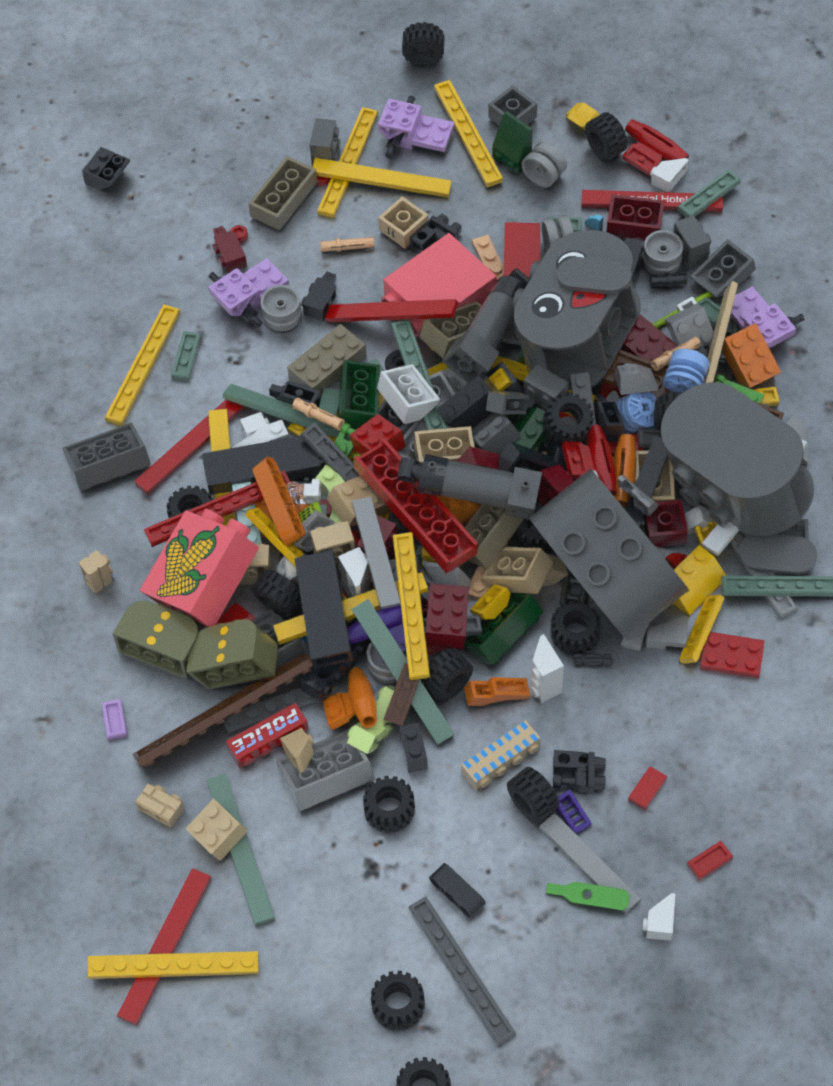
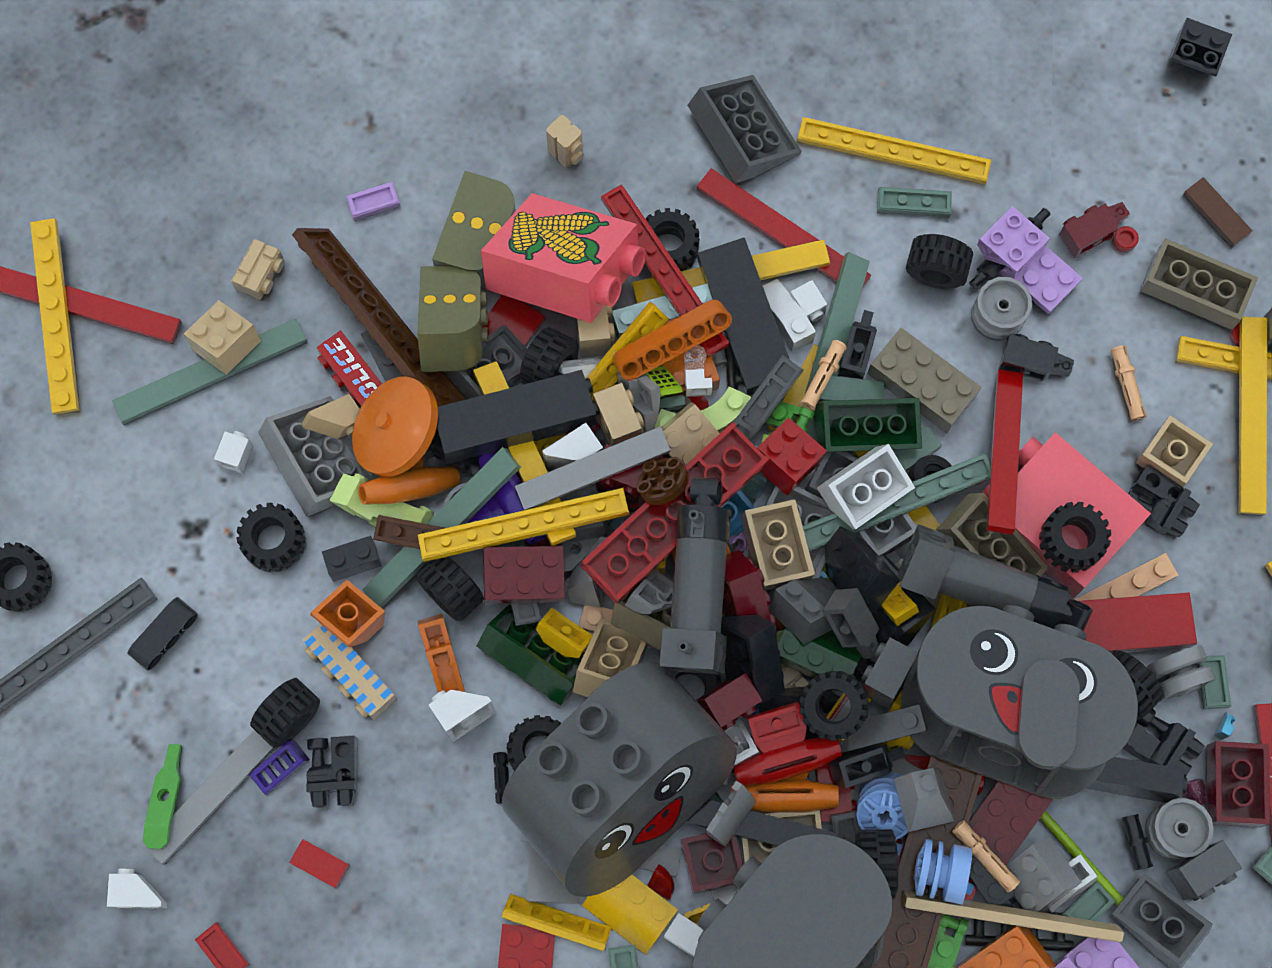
camera: 80 degrees right, 15 degrees up
none -> white brick [214,431,253,473]
none -> orange slope [310,580,385,647]
none -> orange dish [352,377,438,477]
none -> light grey slope [624,569,674,614]
none -> reddish brown tile [637,457,689,505]
none -> black tyre [906,234,973,288]
none -> black tyre [1039,501,1111,573]
none -> reddish brown tile [1183,177,1253,248]

